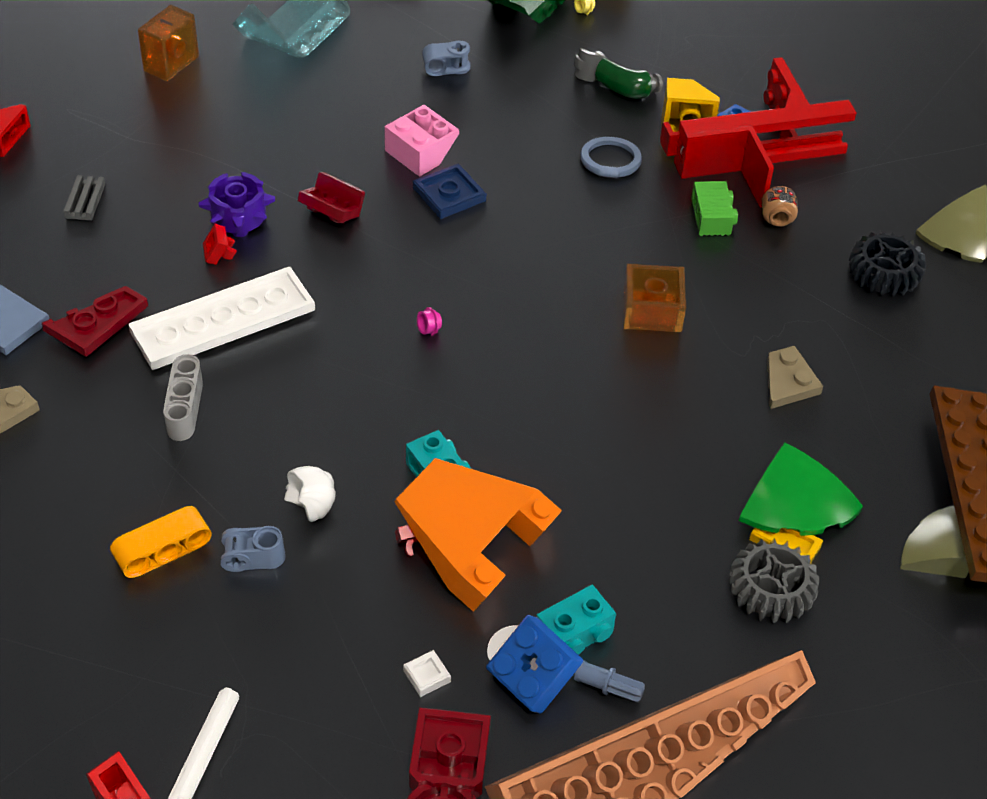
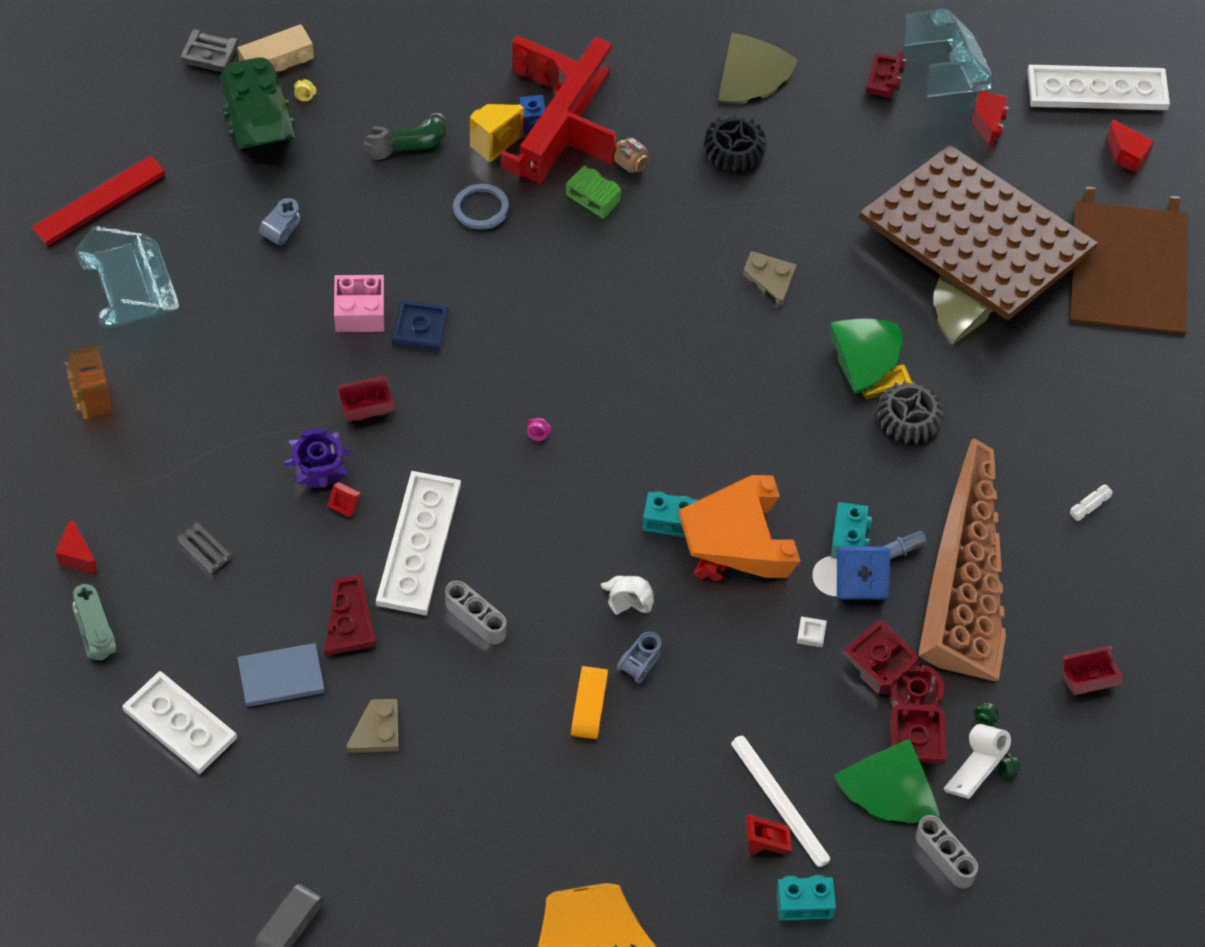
camera: 50 degrees left, 10 degrees up
clear orange brick [624,264,686,332] -> none

